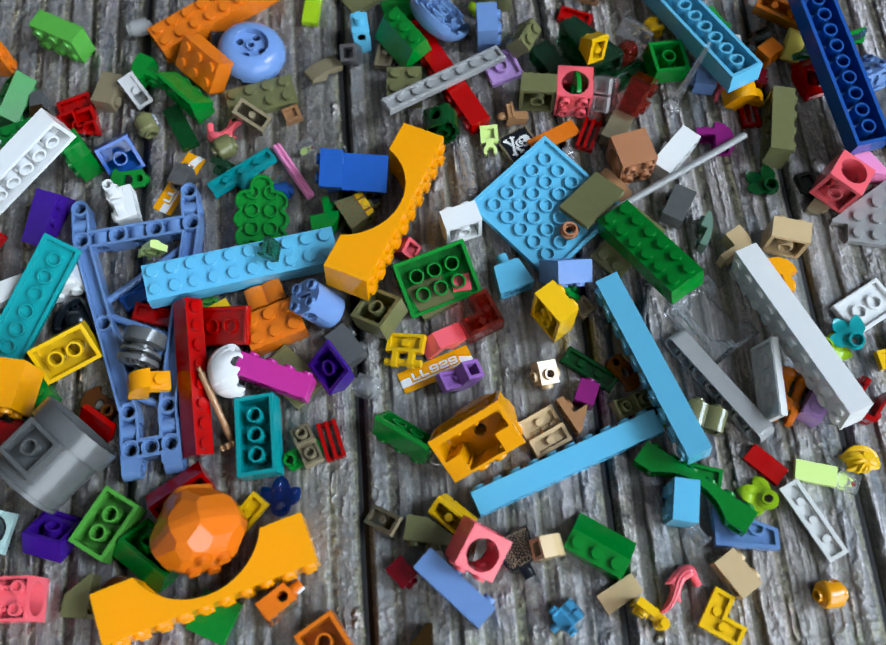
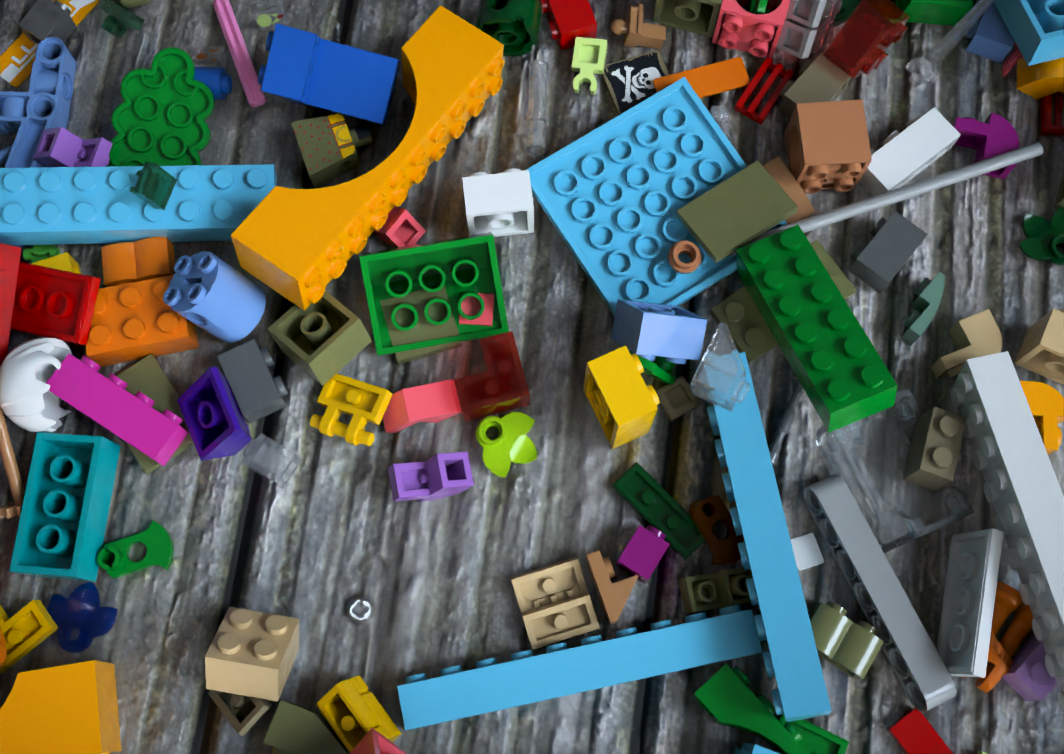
camera: 10 degrees right, 5 degrees up
teal plate [206,147,278,199] -> none
dark tan slope [289,422,325,469] -> none
green brick [309,196,341,235] -> none
red tile [316,418,347,463] -> none
green slope [372,410,433,464] -> none
light orange sticker [397,345,473,394] -> none
light orange brick [427,390,525,483] -> none
medium azure torso [493,253,534,301] -> none
brick [530,359,560,389] -> none
none -> medium lavender brick [32,127,112,167]
none -> tan brick [205,607,299,702]
none -> lime plate [475,412,538,478]
none -> clear slope [690,322,750,411]
none -> white sticker [791,533,824,571]
none -> dark tan brick [903,406,967,492]

